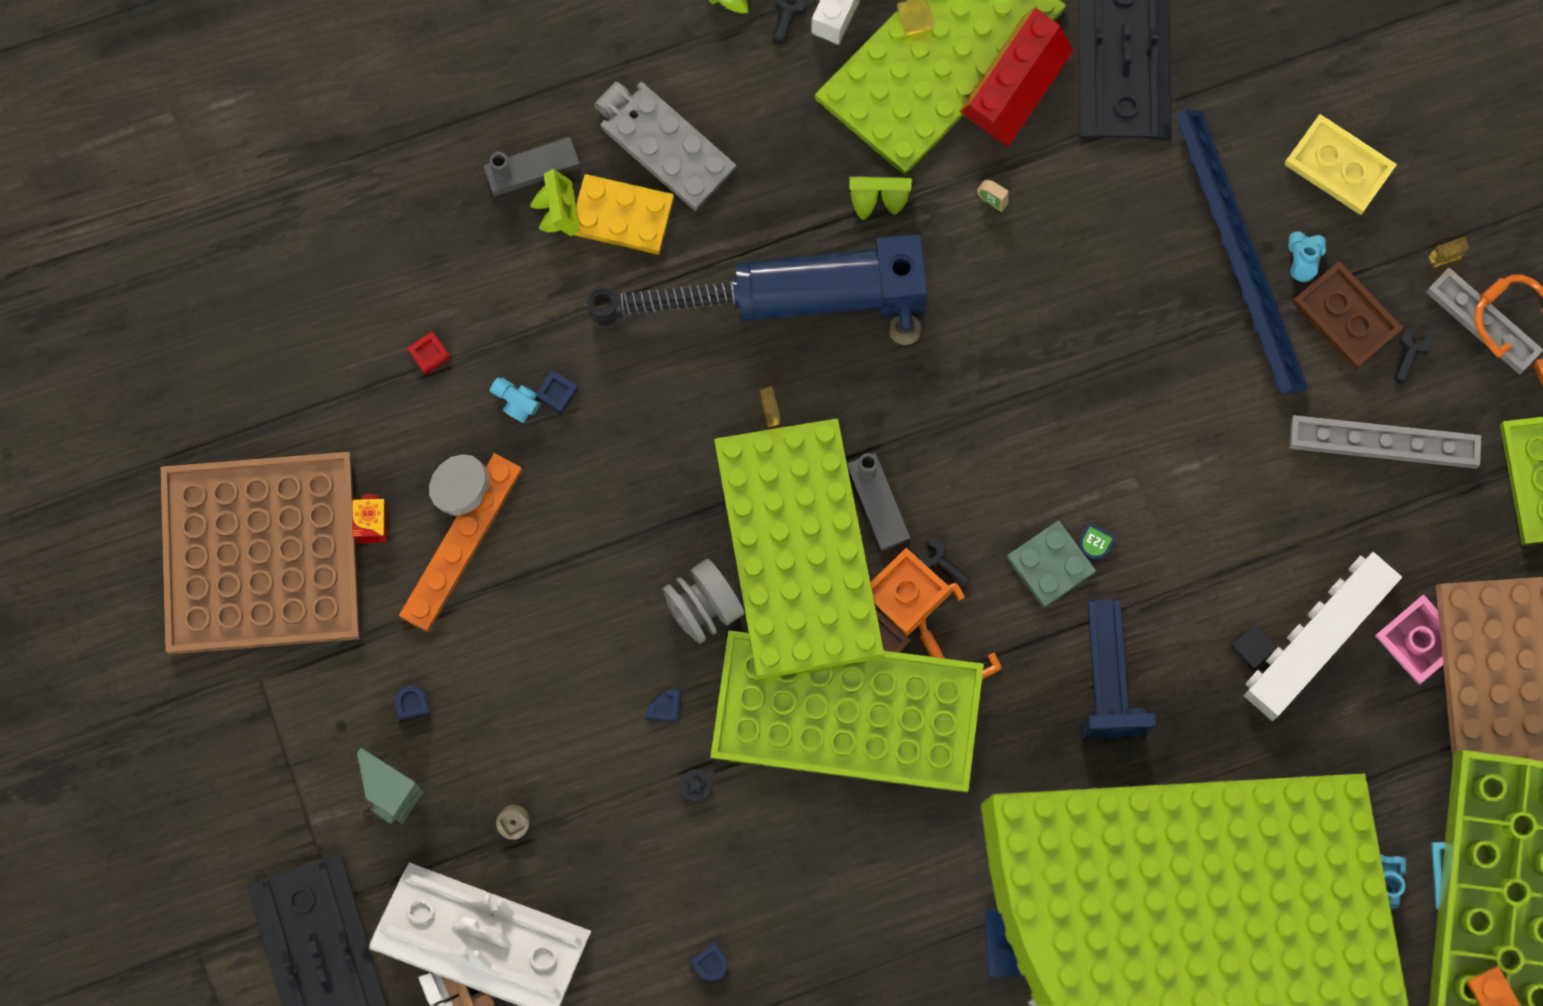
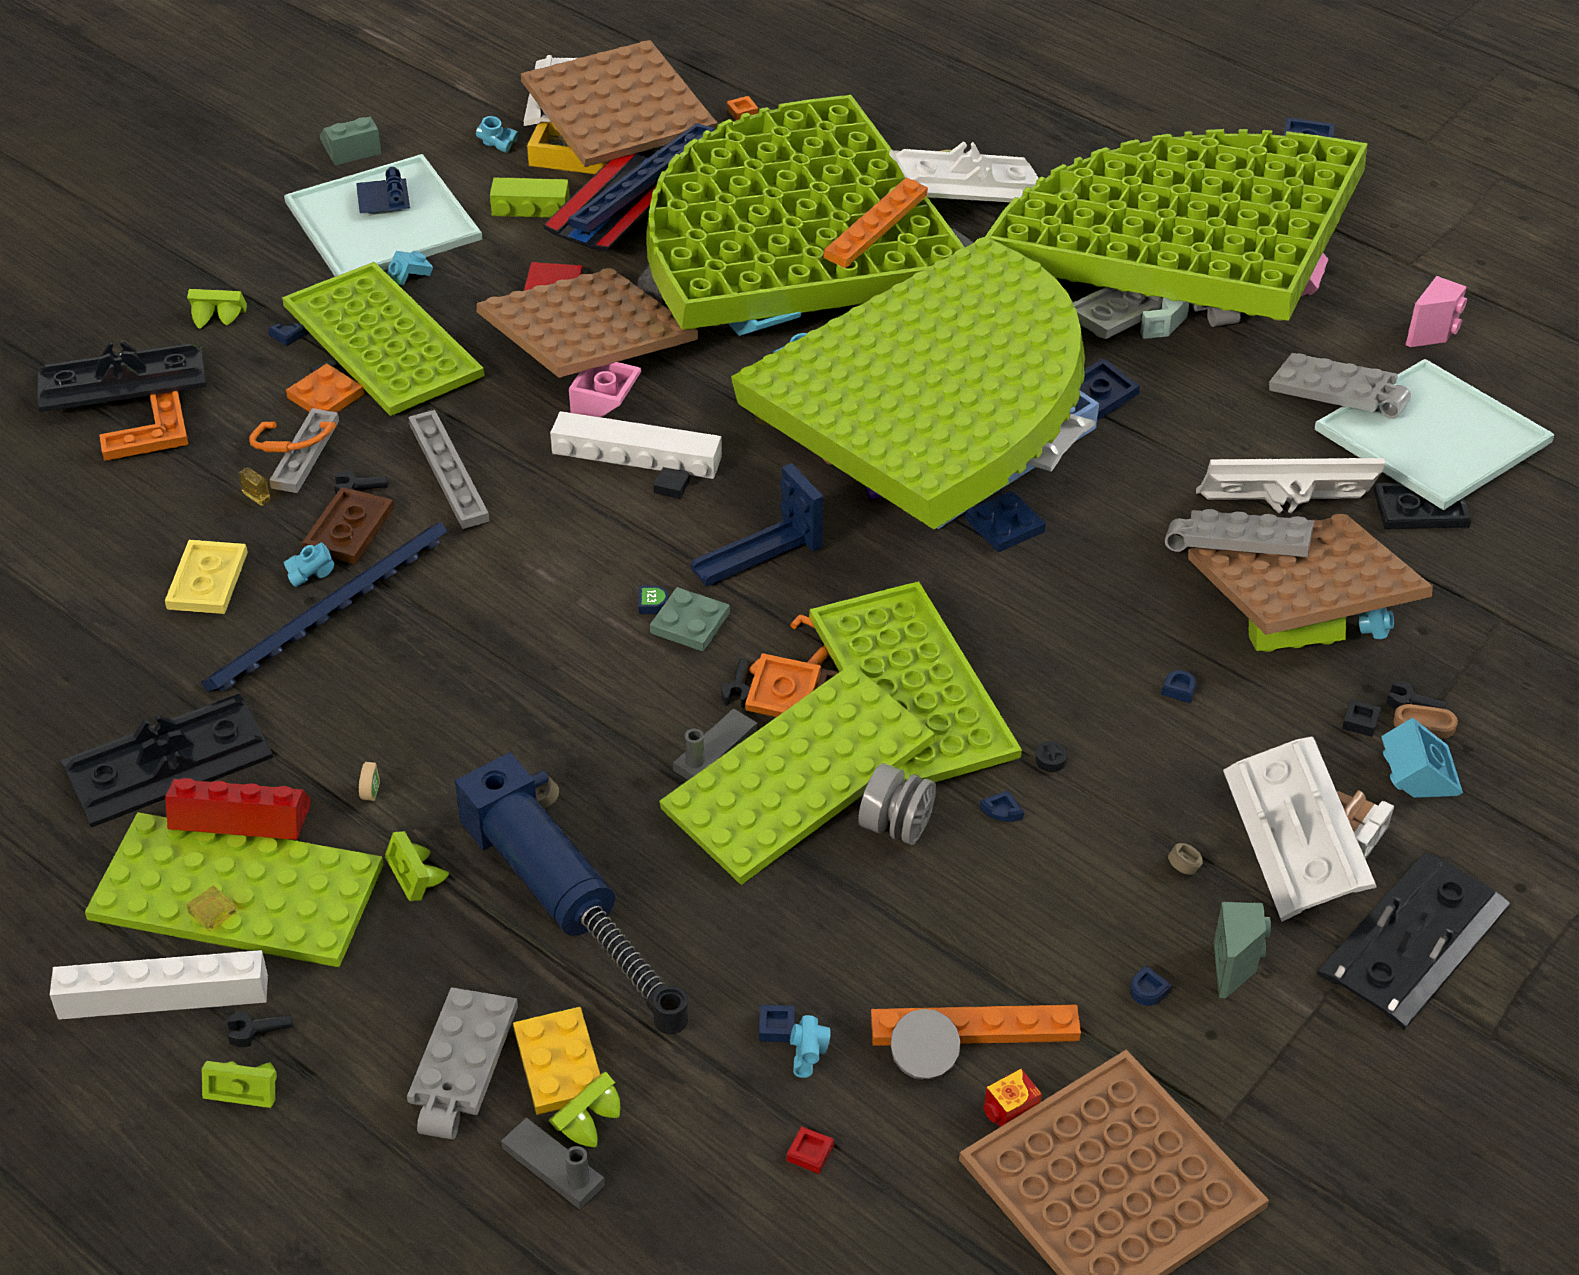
camera: 120 degrees left, 30 degrees down
clear yellow tile [760,386,780,427] -> none

